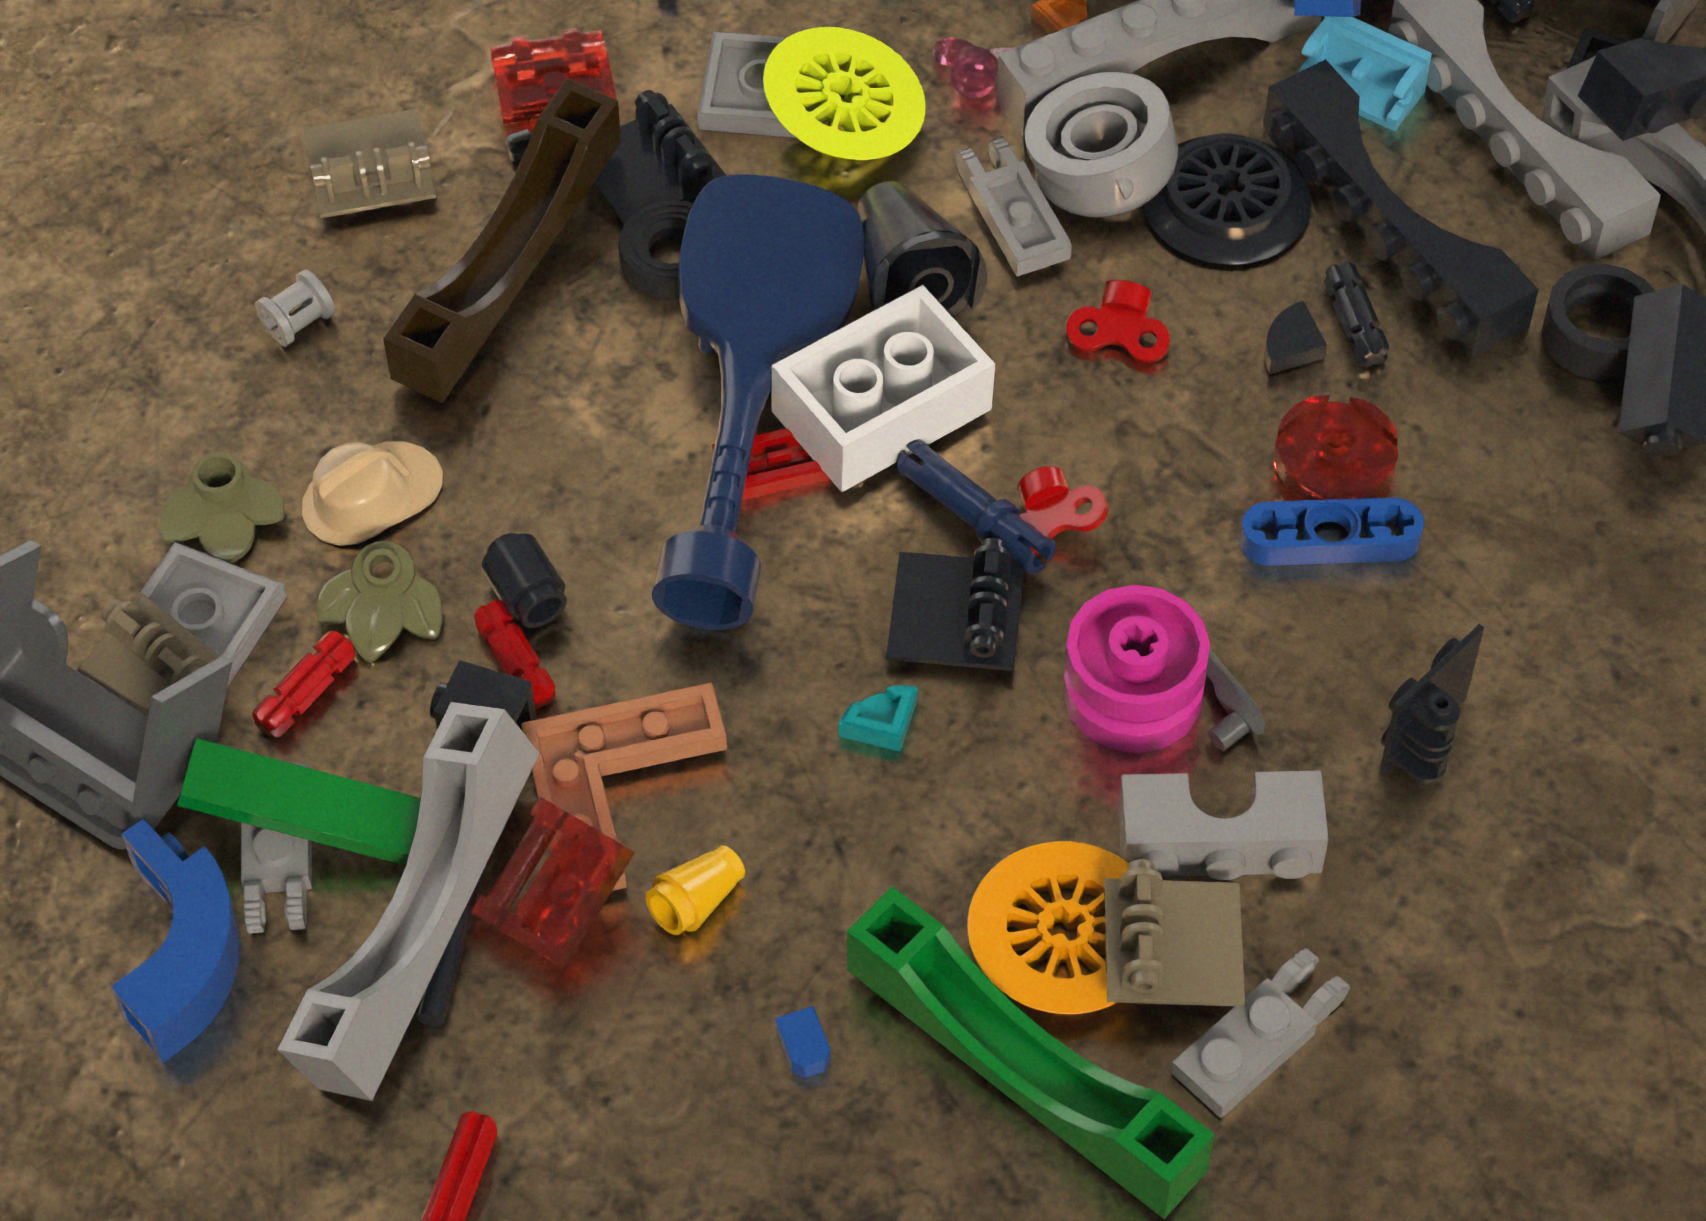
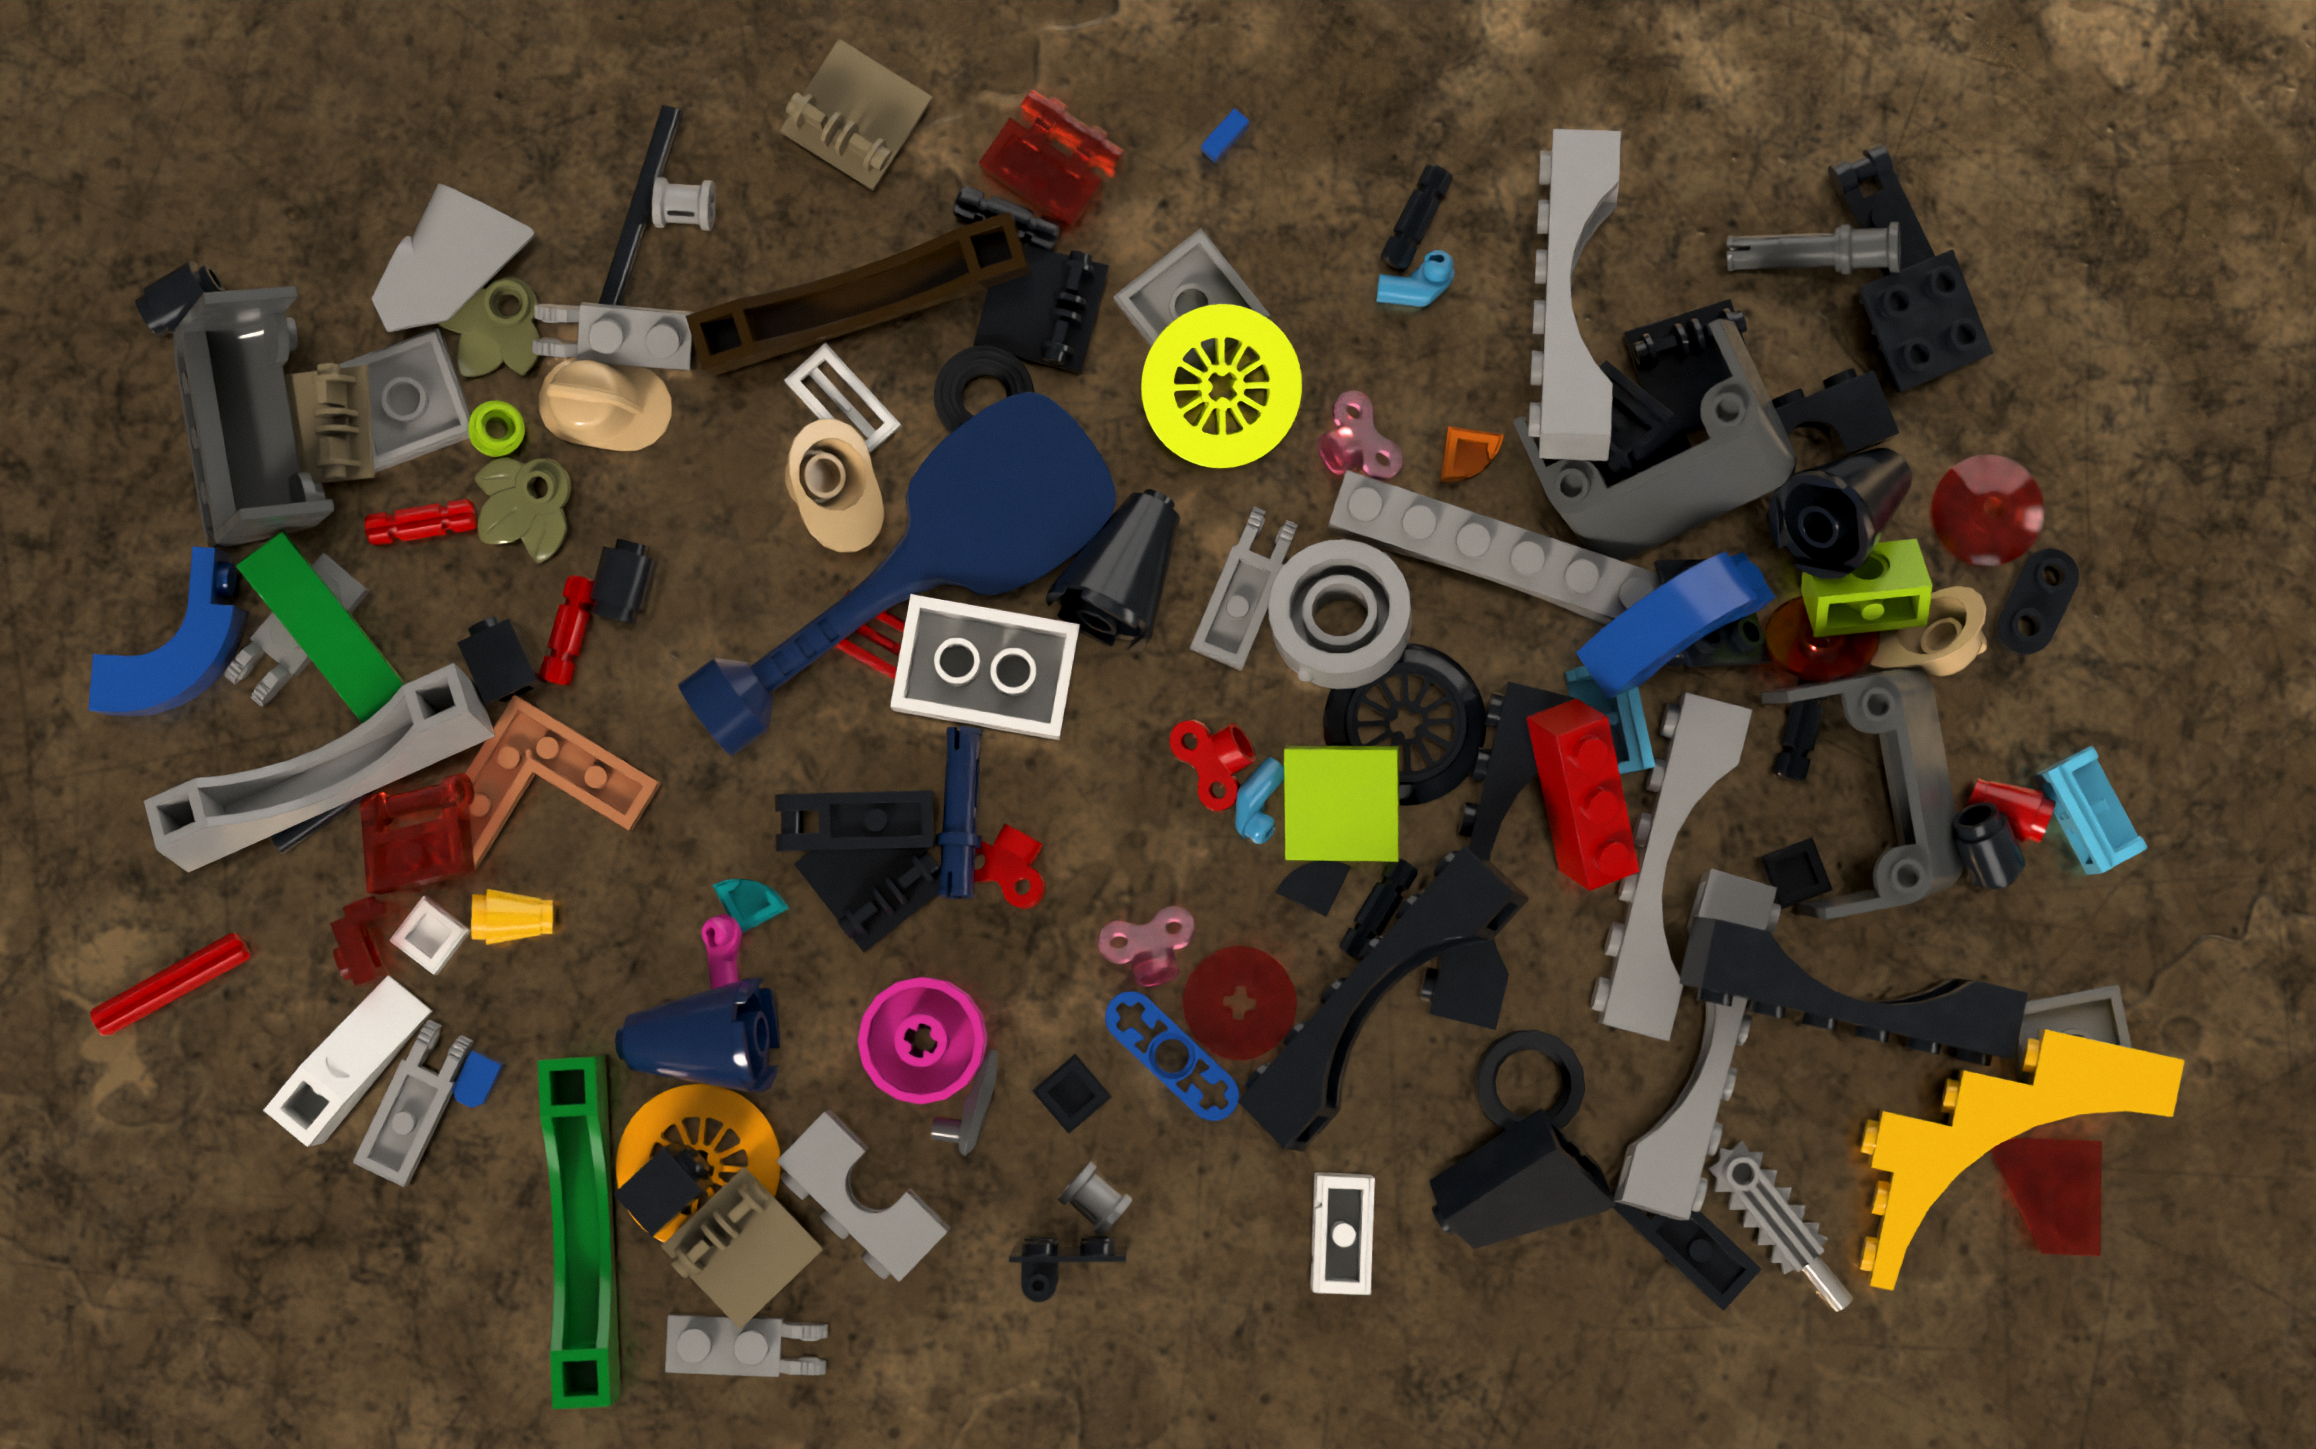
camera: 45 degrees right, 30 degrees up
none -> white slope [263,975,433,1147]
none -> clear red bracket [330,896,398,987]
none -> light grey hinge [353,1020,473,1187]
none -> light grey panel [371,184,535,332]
none -> white tile [389,895,471,975]
none -> lime plate [467,400,525,457]
none -> light grey hinge [532,302,694,371]
none -> black bar [598,105,683,306]
none -> black brick [614,1141,714,1237]
none -> dark blue cone [615,977,780,1093]
none -> dark pink arm [701,914,742,989]
none -> black plate [775,790,935,852]
none -> white tile [784,343,902,454]
none -> tan piece [785,419,885,552]
none -> black tile [1032,1053,1112,1134]
none -> light grey bush [1057,1161,1132,1237]
none -> clear pink piece [1098,906,1195,987]
none -> dark azure arm [1235,757,1284,844]
none -> black arch [1238,845,1530,1152]
none -> lime tile [1284,746,1400,862]
none -> white brick [1310,1172,1375,1295]
none -> red brick [1526,698,1640,891]

